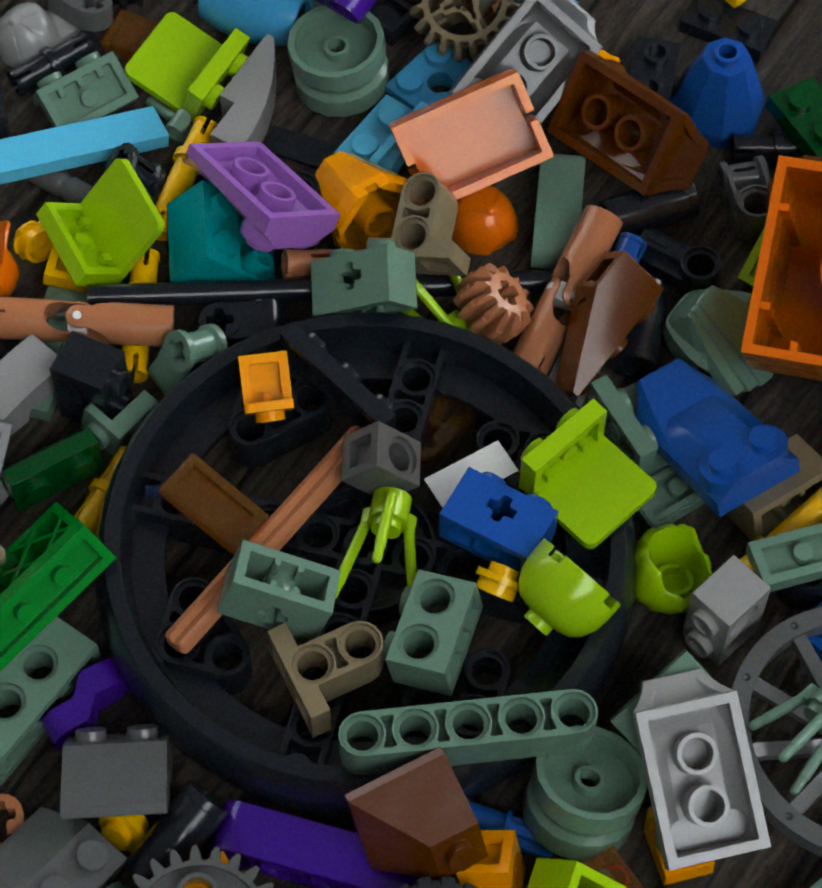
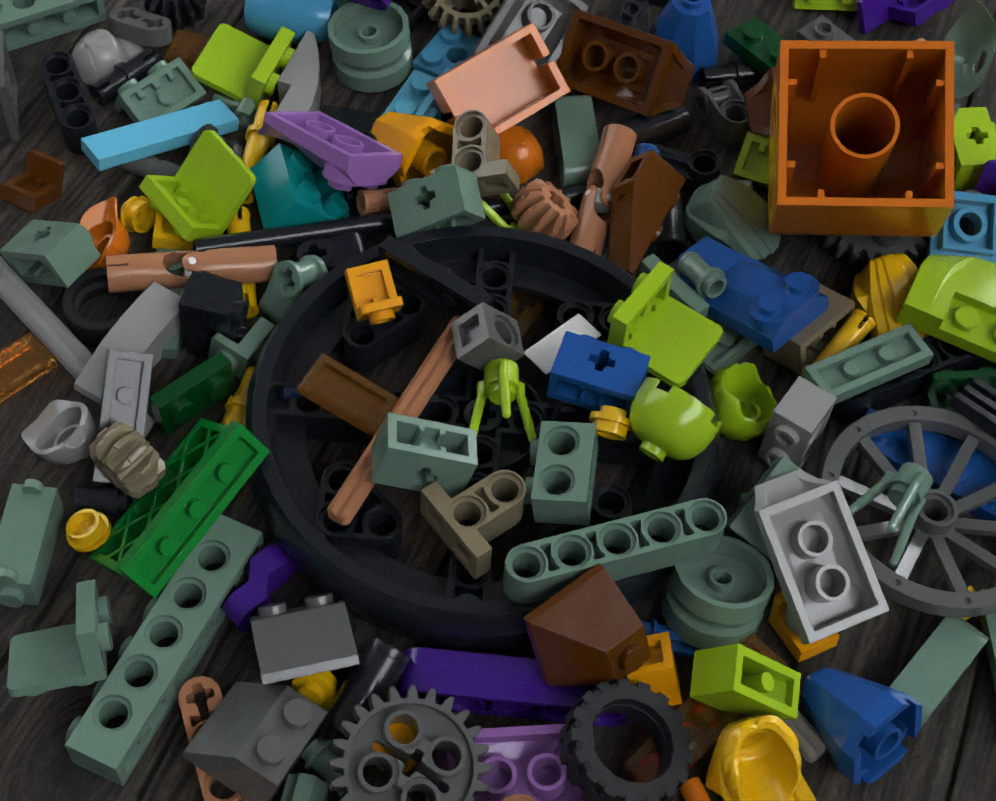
camera: 15 degrees left, 5 degrees down
none -> sand green pin [677,251,727,298]

